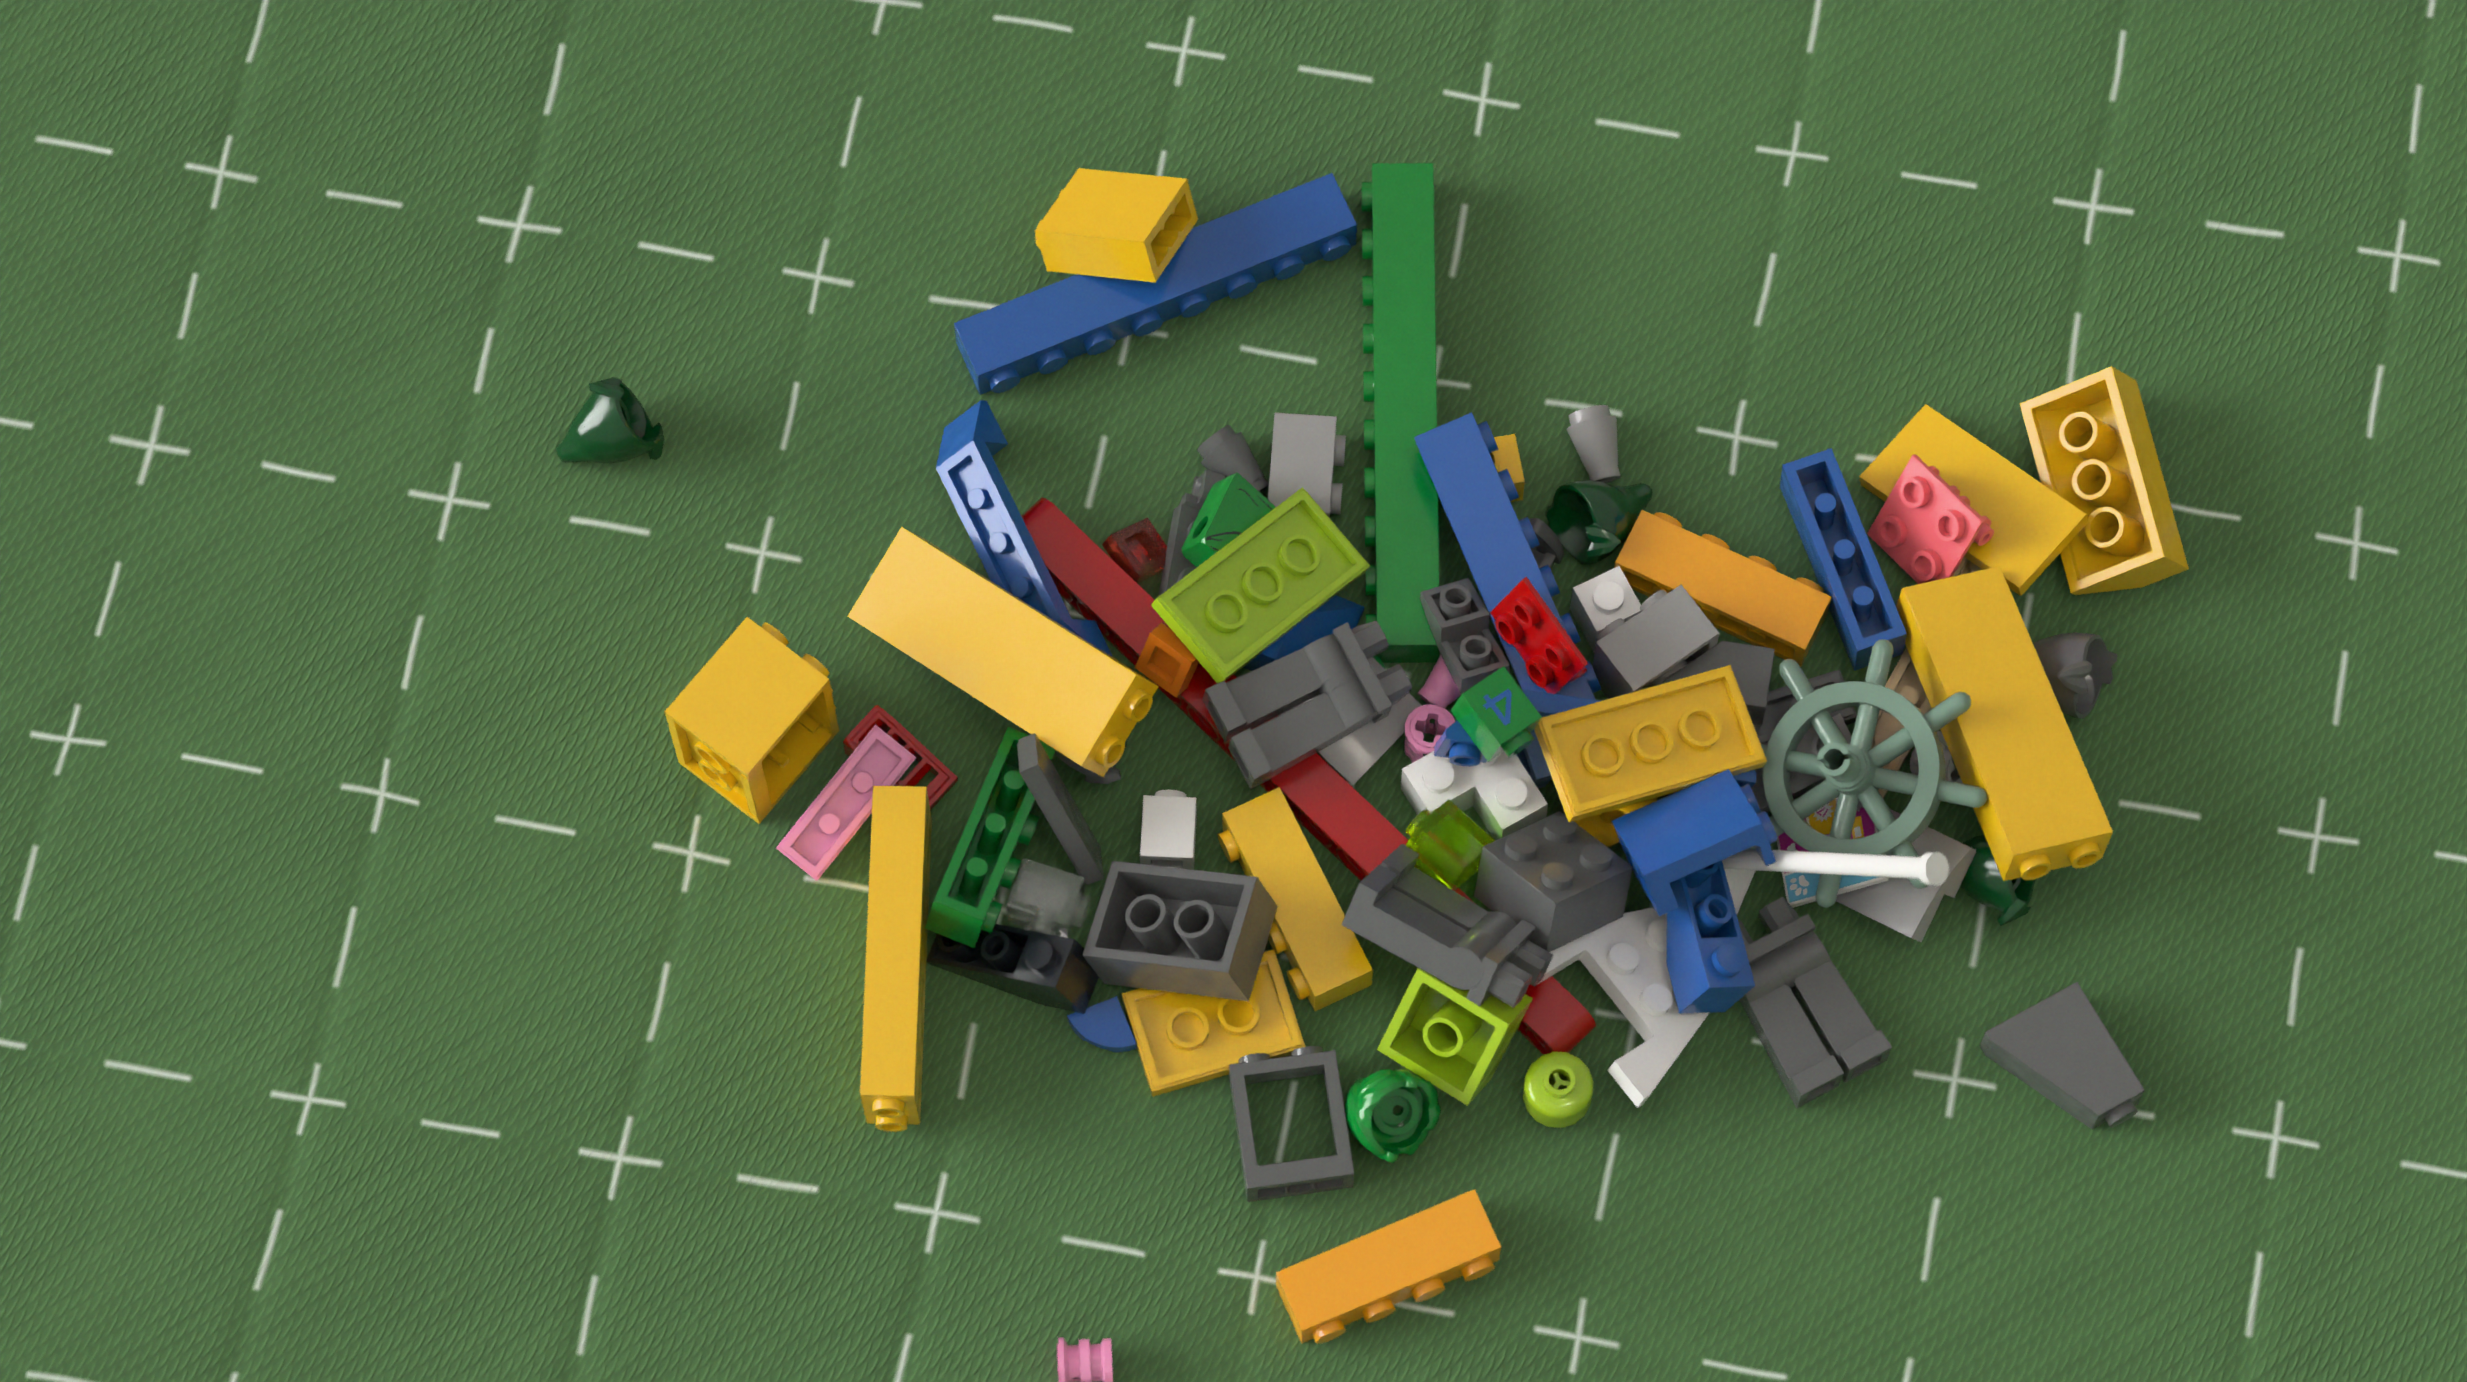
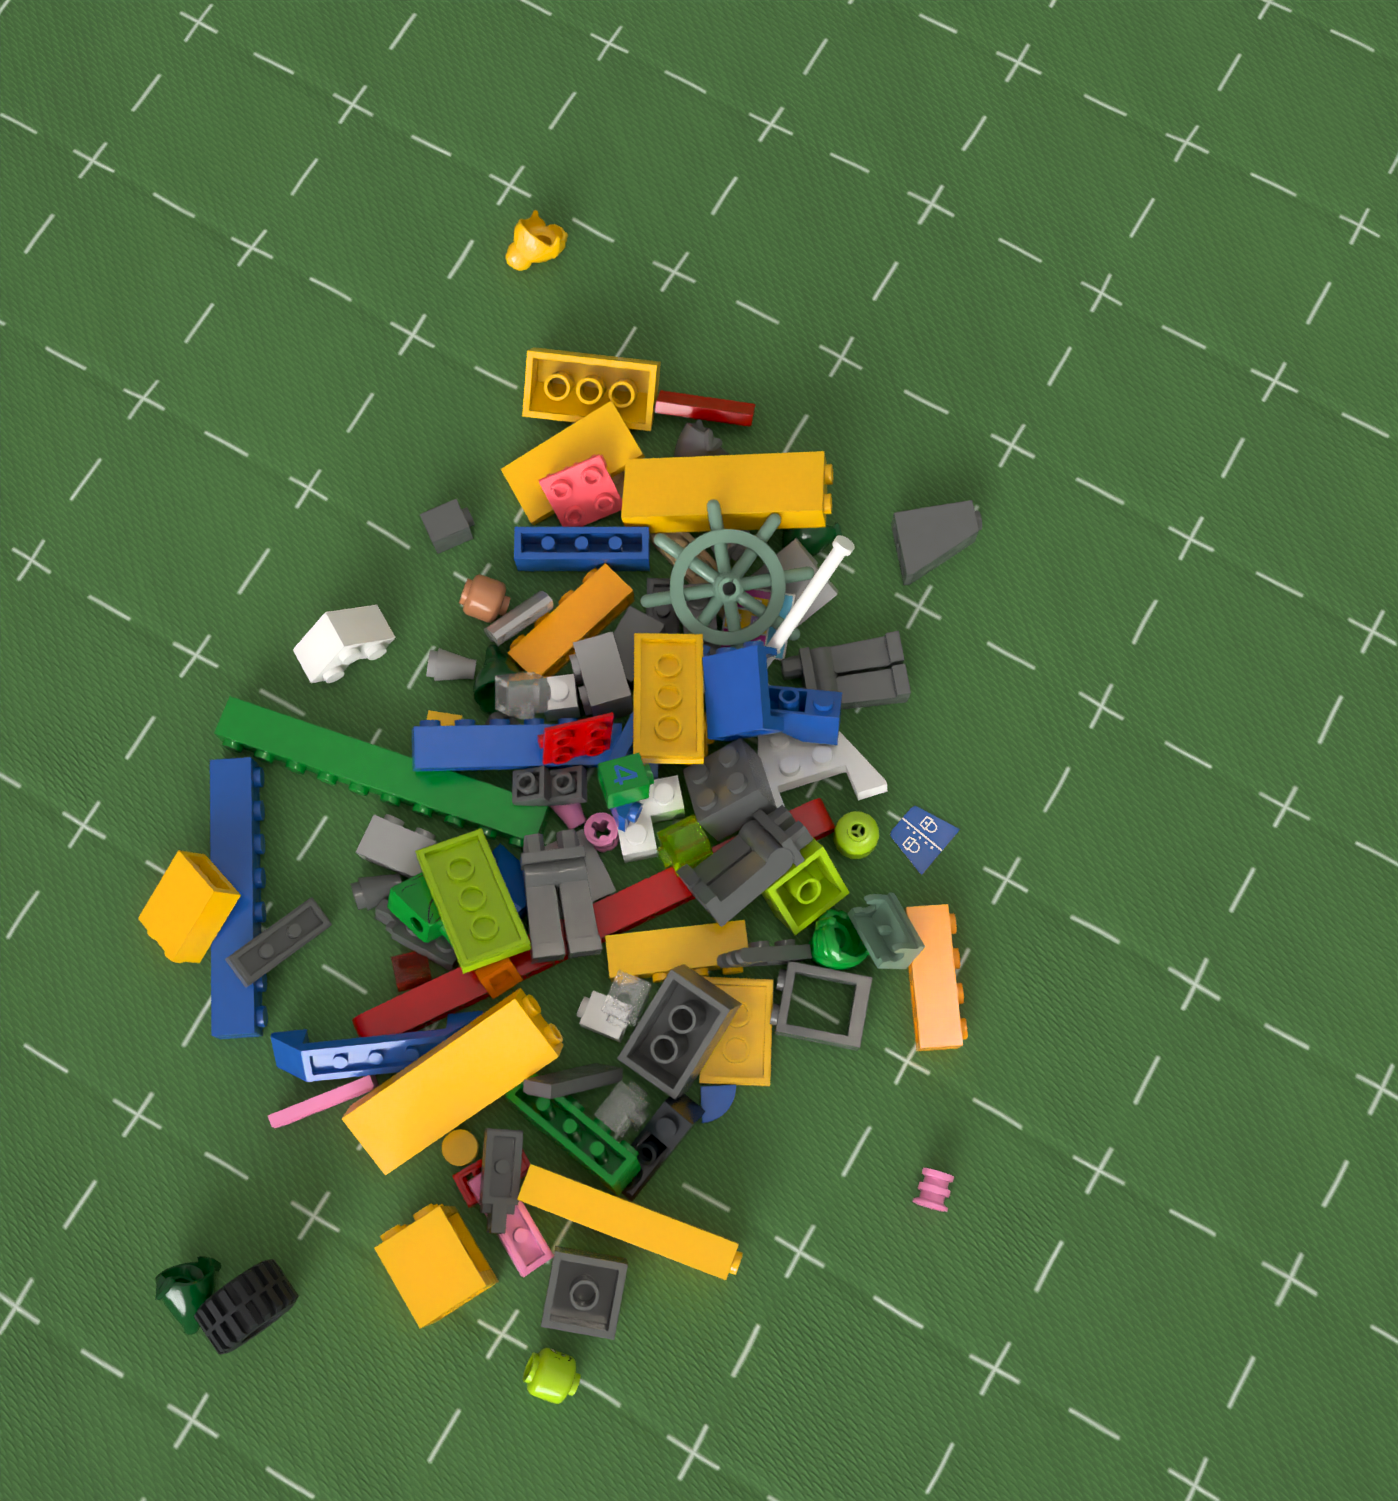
camera: 70 degrees left, 5 degrees up
none -> black tyre [194,1259,299,1354]
none -> dark grey tile [225,897,332,987]
none -> bright pink tile [268,1075,379,1128]
none -> white brick [293,605,396,683]
none -> dark grey brick [420,499,475,554]
none -> yellow tile [442,1129,479,1166]
none -> nougat head [459,574,511,623]
none -> dark grey hinge [479,1128,523,1234]
none -> light grey slope [484,591,553,646]
none -> clear brick [495,672,551,719]
none -> yellow piece [505,210,568,271]
none -> lime head [523,1348,581,1404]
none -> dark grey brick [541,1246,628,1340]
none -> clear brick [601,970,653,1029]
none -> red tile [655,390,756,427]
none -> dark grey hinge [717,939,812,968]
none -> sand green hinge [848,893,925,969]
none -> blue sticker [890,806,960,875]

